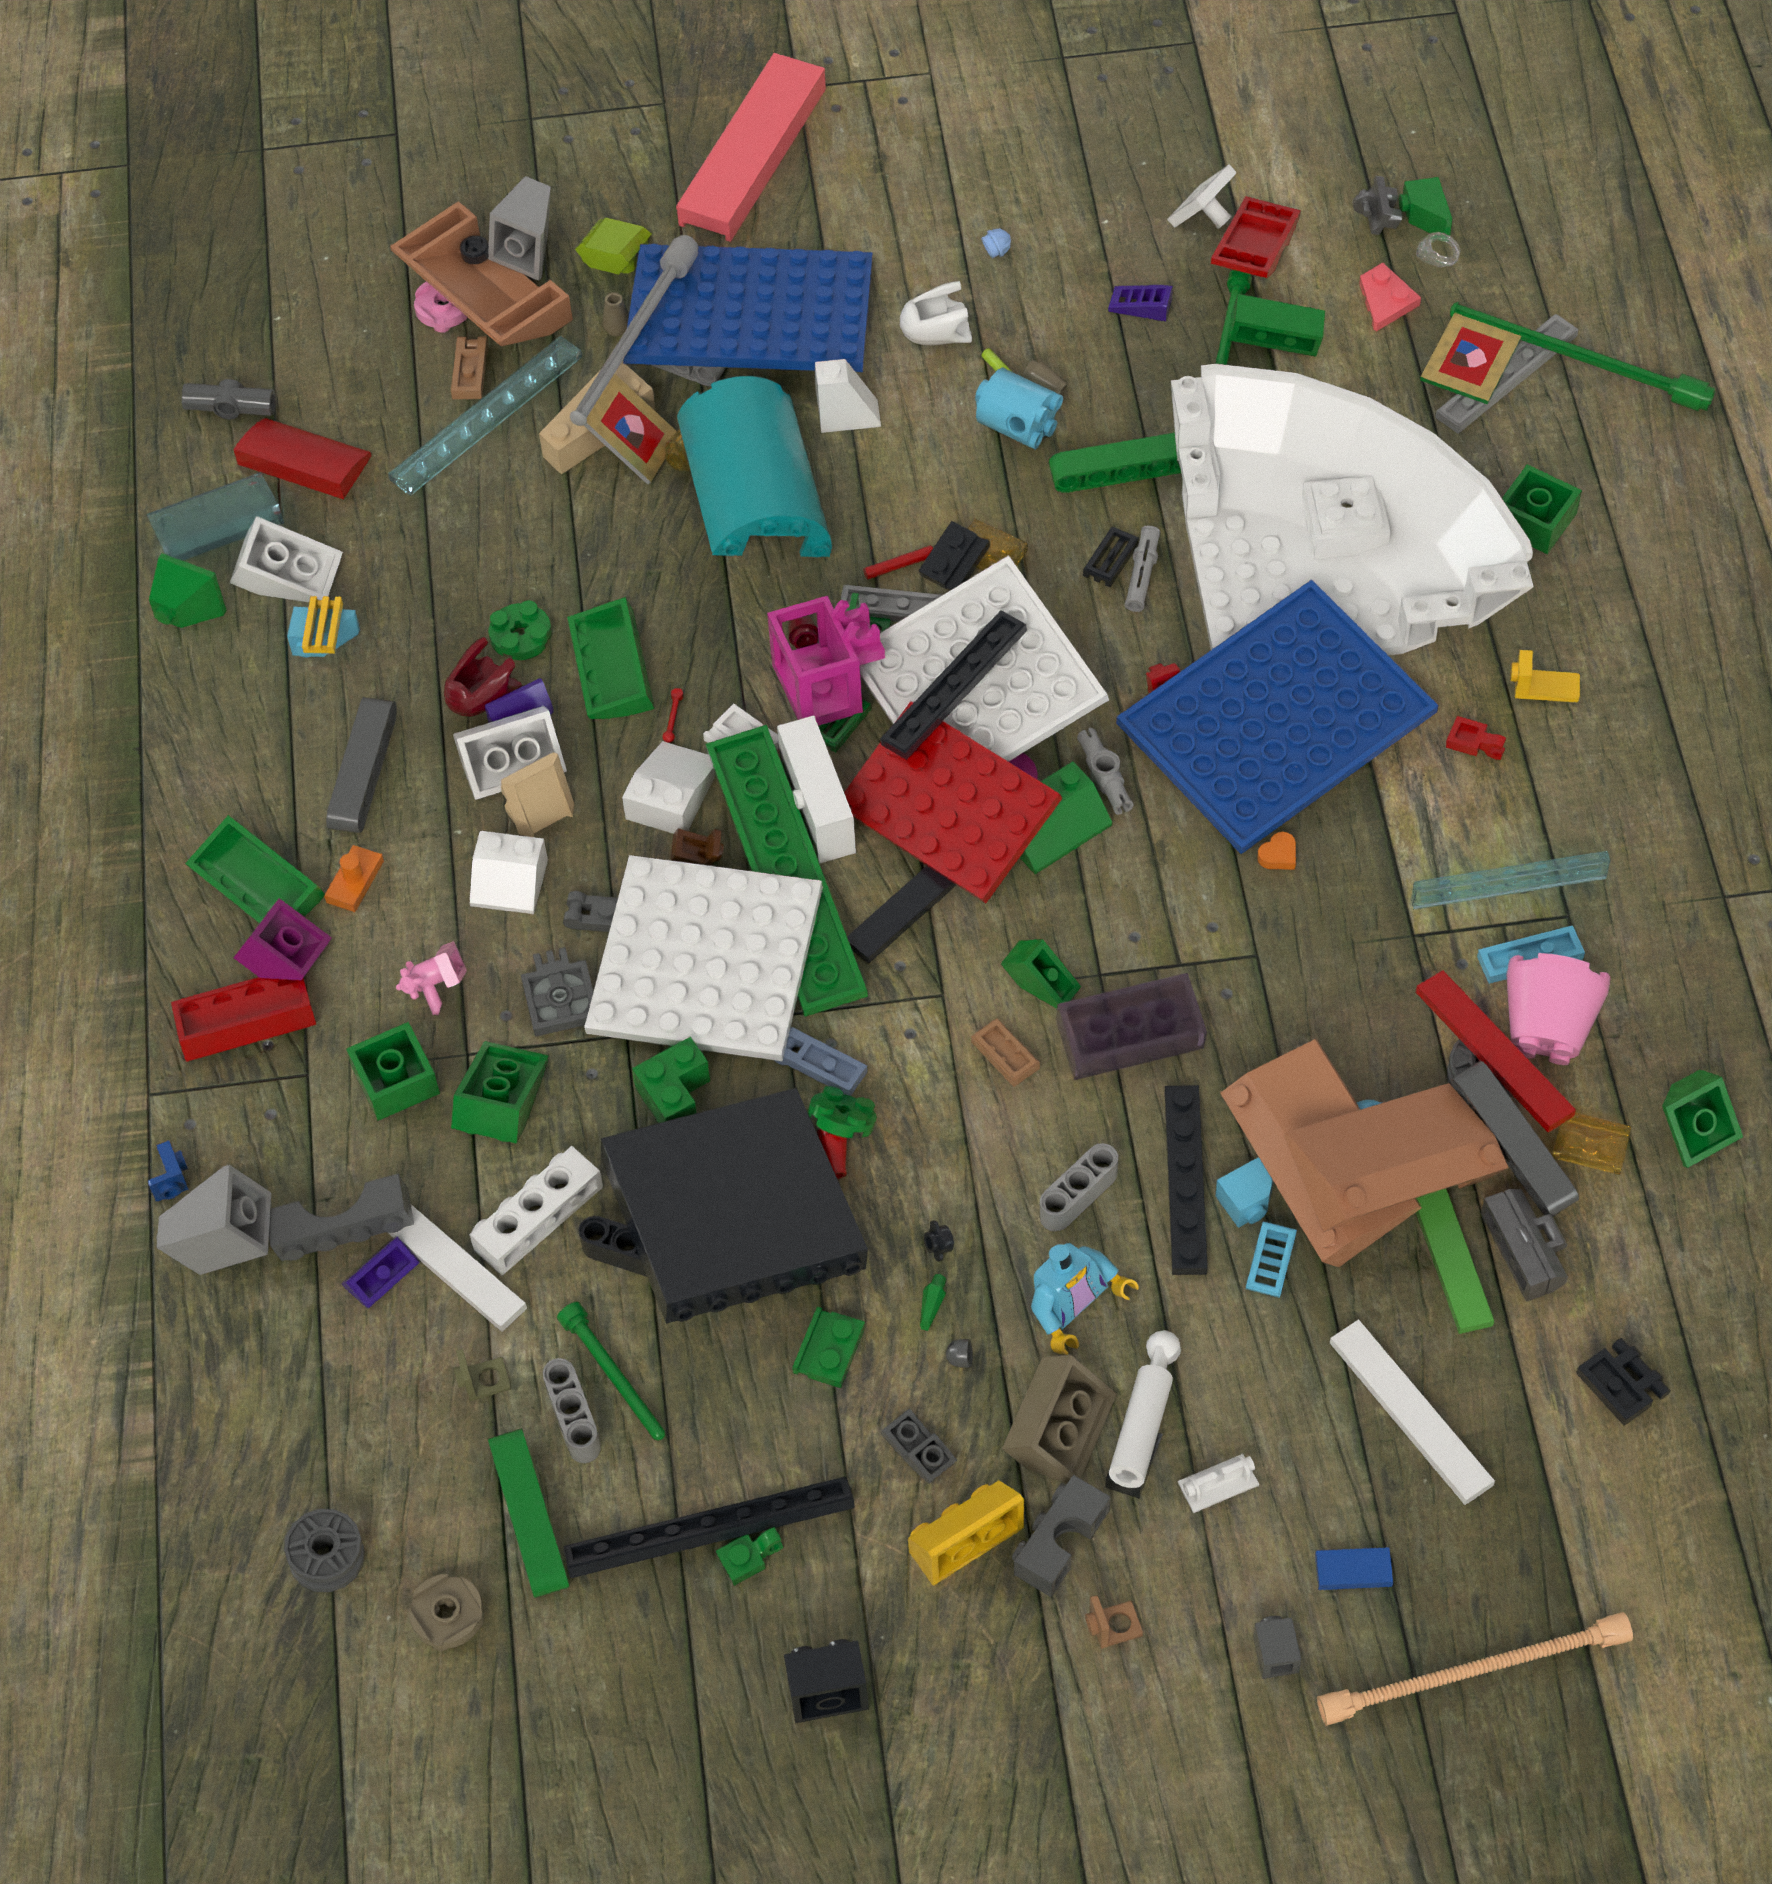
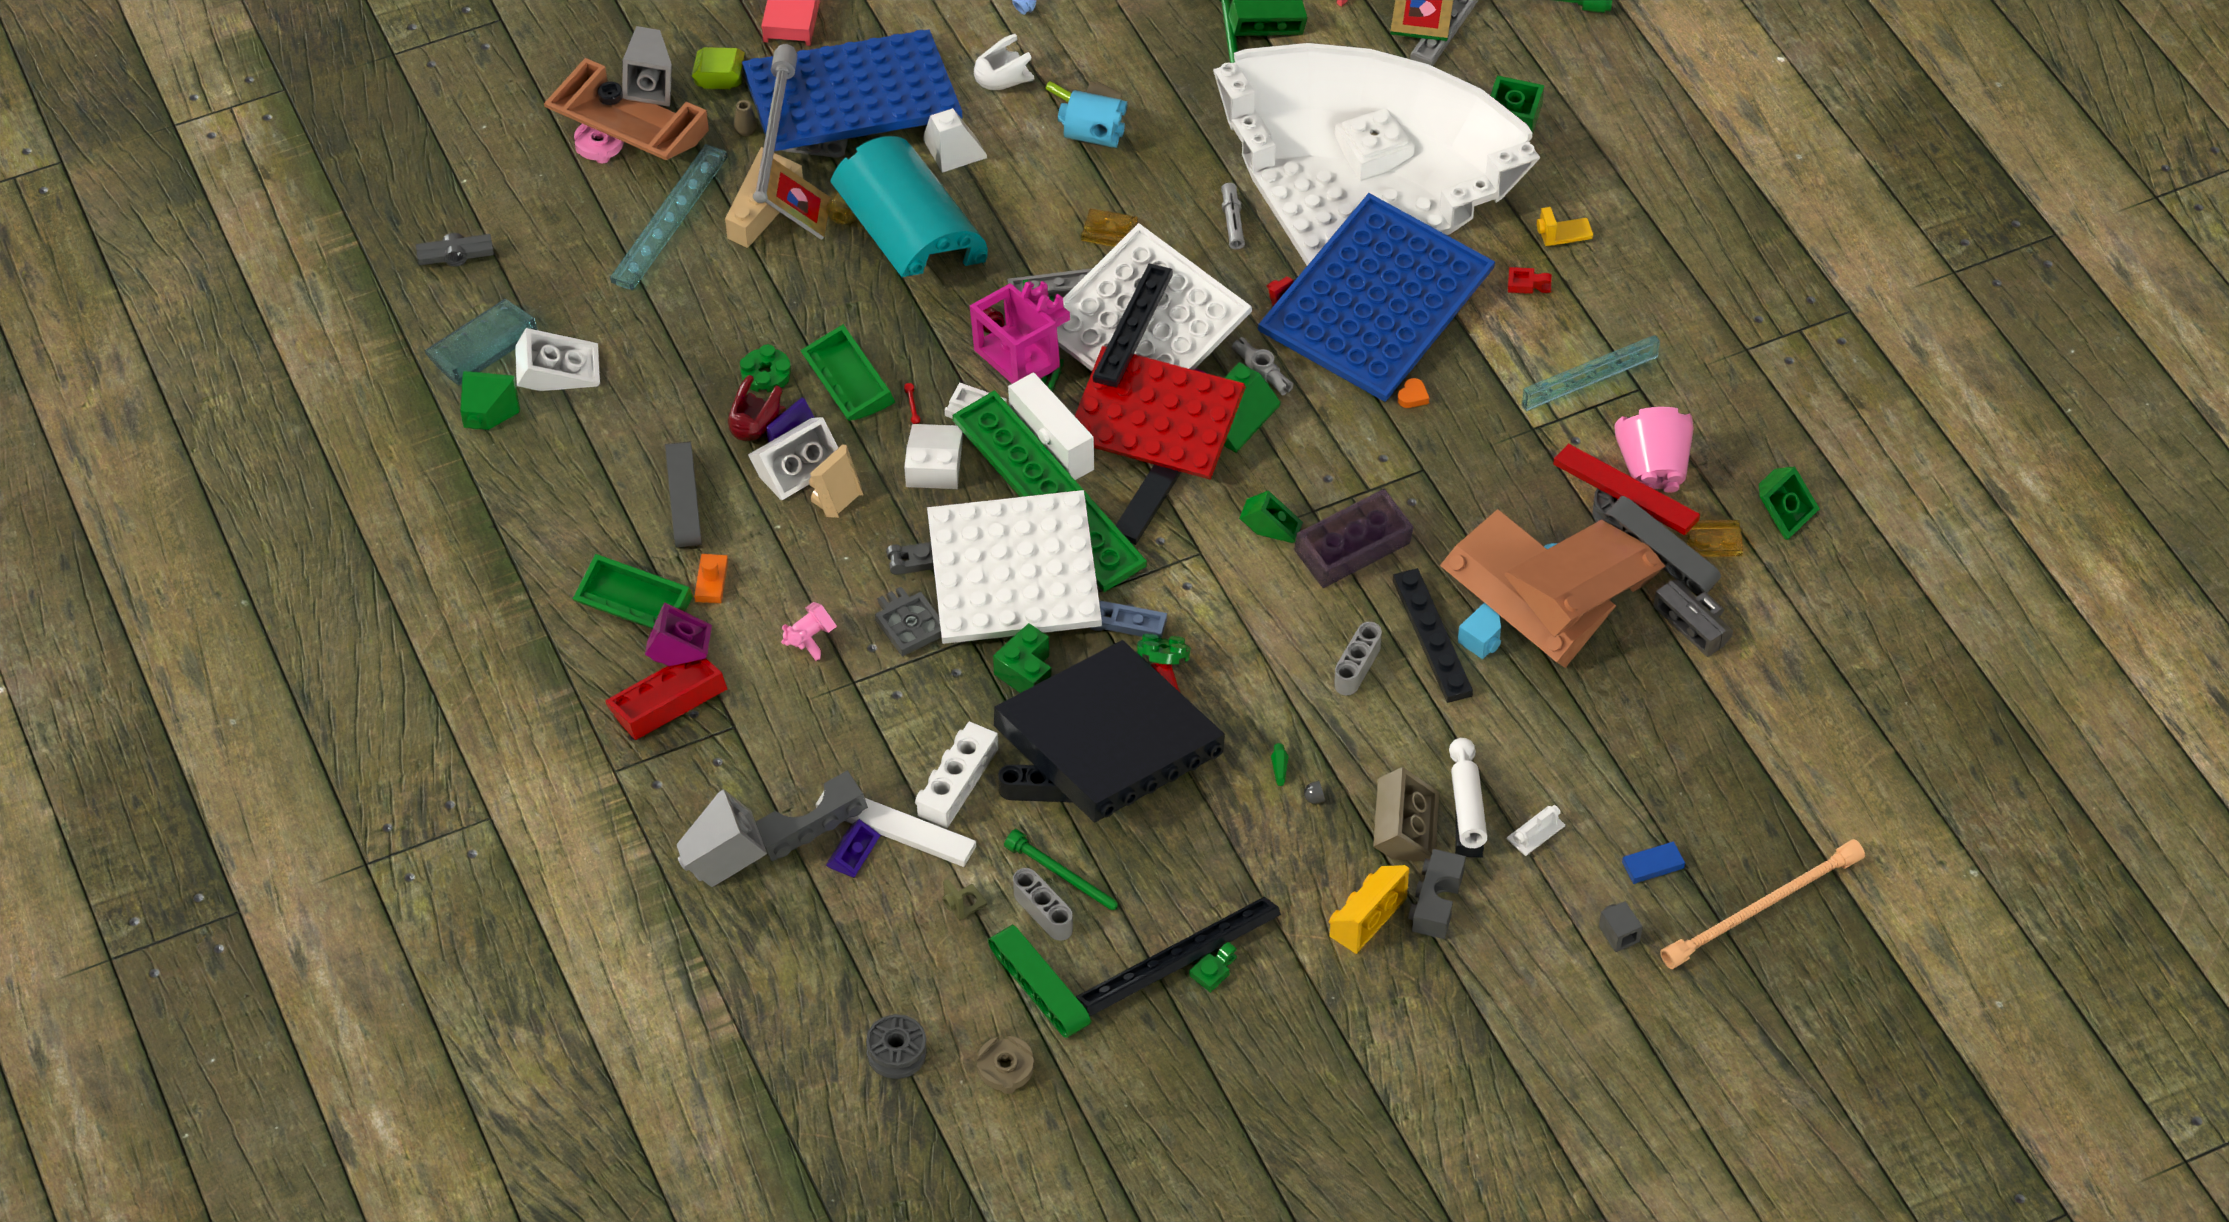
camera: 20 degrees left, 5 degrees down
blue bracket [148,1141,189,1201] -> none
red slope [233,418,372,500] -> none
medium azure slope [287,607,360,658] -> none
yellow tile [302,596,343,654] -> none
green brick [346,1022,440,1121] -> none
medium nougat plate [451,336,489,399] -> none
green slope [451,1041,549,1144] -> none
white slope [470,831,548,914] -> none
reddish brown bracket [670,828,724,866] -> none
black brick [784,1639,869,1724] -> none
green plate [792,1307,865,1388] -> none
red piece [863,545,933,580] -> none
dark grey slope [881,1408,957,1484] -> none
black plate [919,521,991,590] -> none
black plate [924,1220,954,1262] -> none
medium nougat plate [971,1018,1040,1087] -> none
medium azure torso [1031,1243,1139,1355] -> none
green beam [1048,433,1181,493] -> none
black tile [1083,527,1139,588] -> none
medium nougat bracket [1085,1595,1143,1649] -> none
dark purple slope [1108,285,1173,322] -> none
medium azure slope [1245,1221,1297,1298] -> none
white tile [1330,1319,1495,1505] -> none
bright green tile [1416,1189,1494,1334] -> none
medium azure plate [1477,925,1585,984] -> none
black plate [1576,1338,1671,1426] -> none

